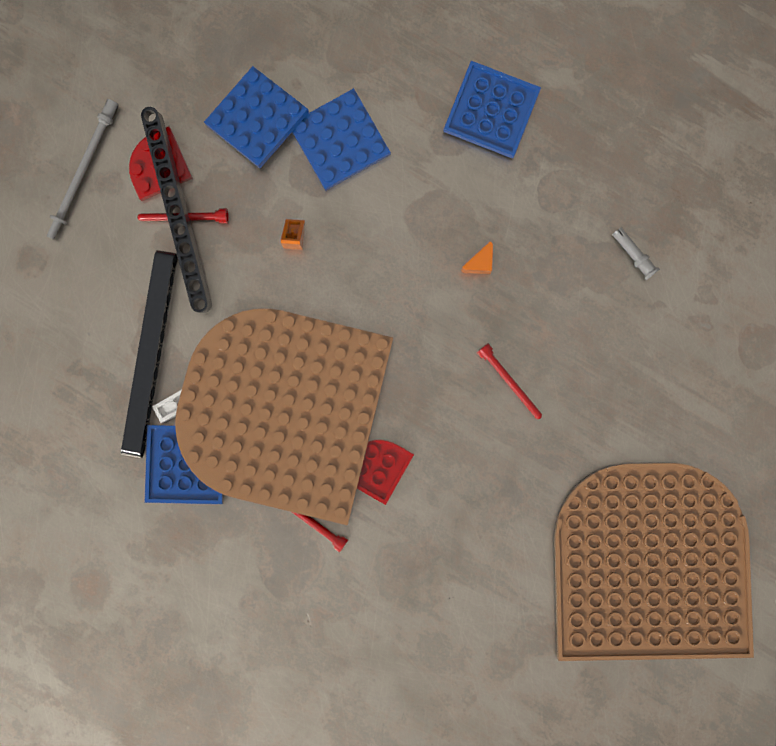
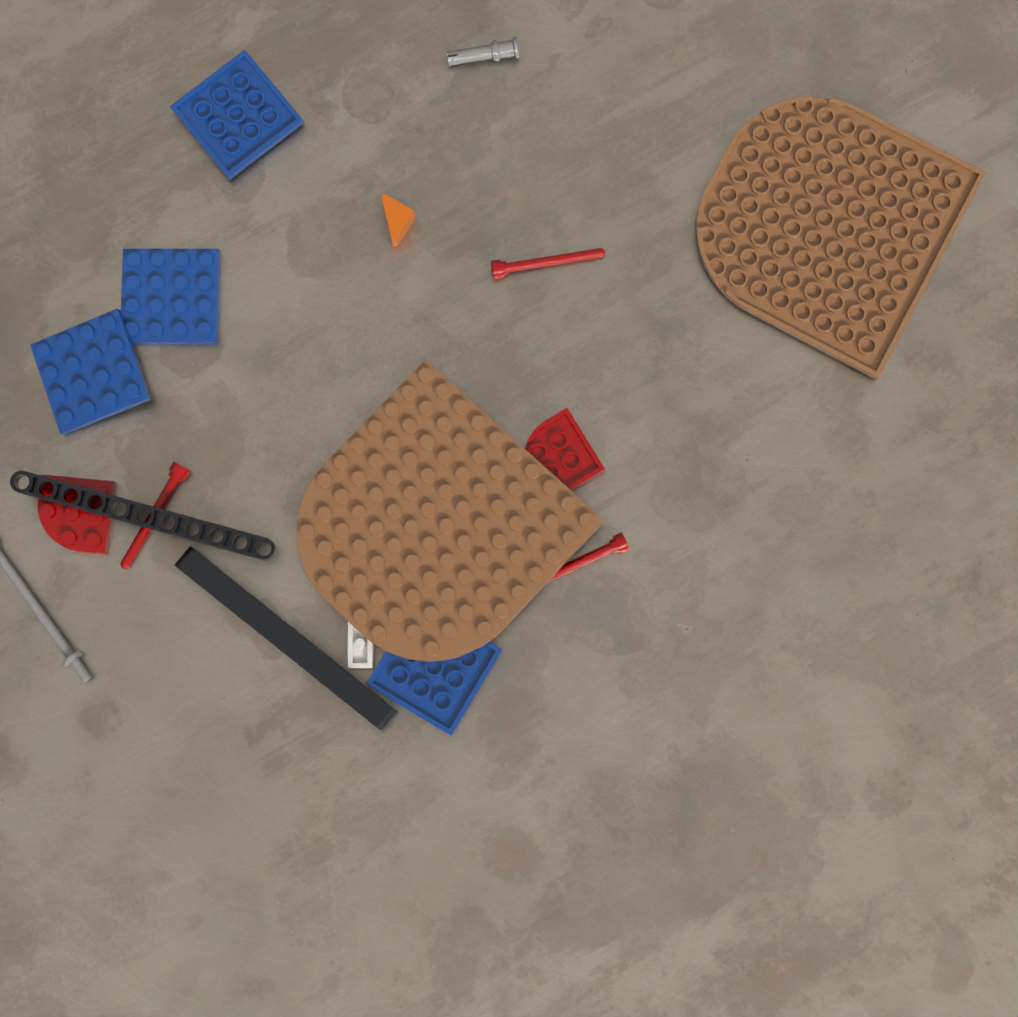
camera: 60 degrees left, 5 degrees down
orange slope [281,219,305,250] -> none

